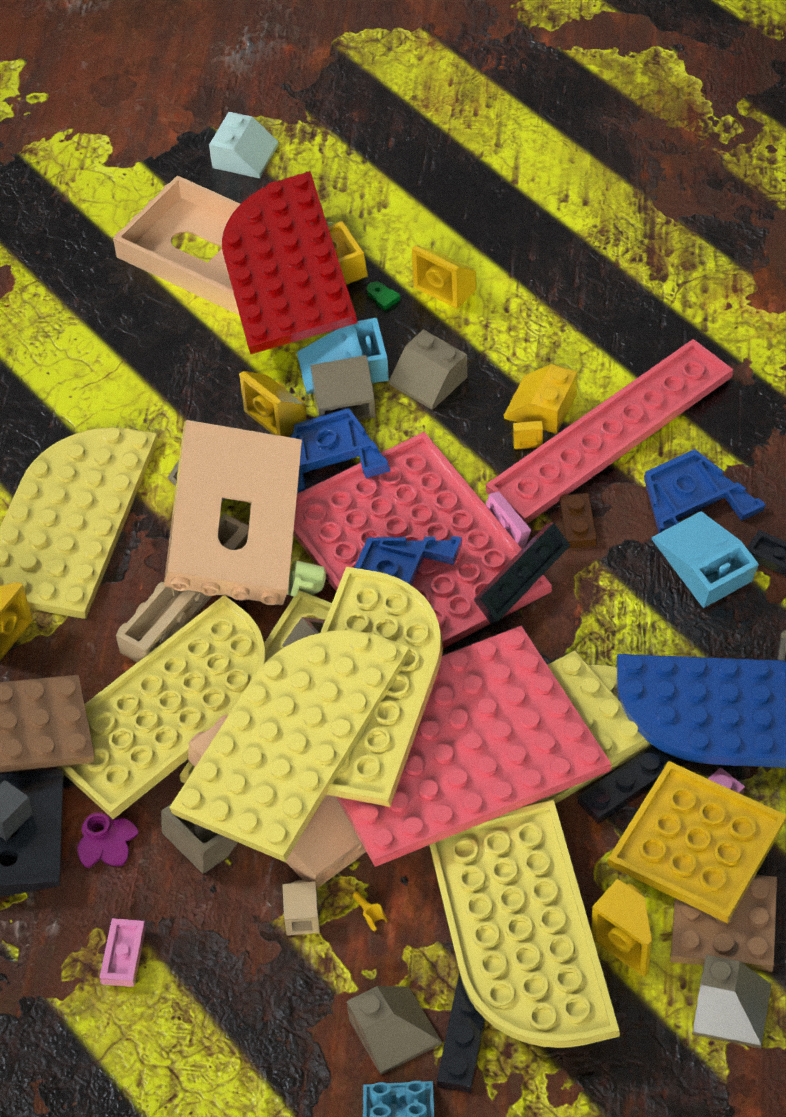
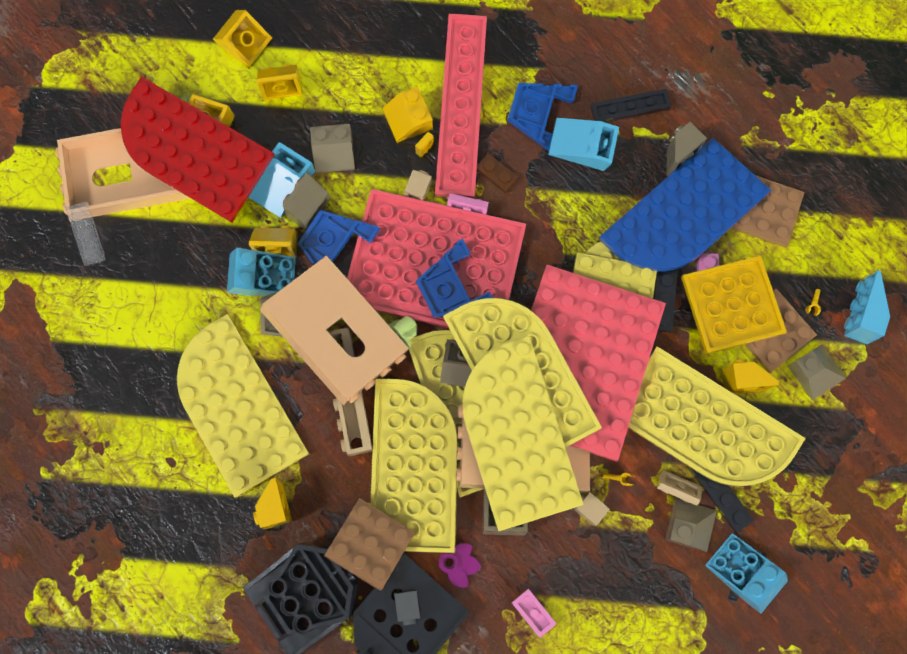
camera: 50 degrees left, 25 degrees up
light aqua slope [209,112,279,178] -> none
green piece [367,282,401,311] -> none
black plate [473,522,571,623] -> none
none -> clear plate [65,202,106,266]
none -> yellow slope [213,10,272,67]
none -> medium azure slope [227,248,296,296]
none -> tan brick [404,170,432,201]
none -> tan plate [657,470,702,506]

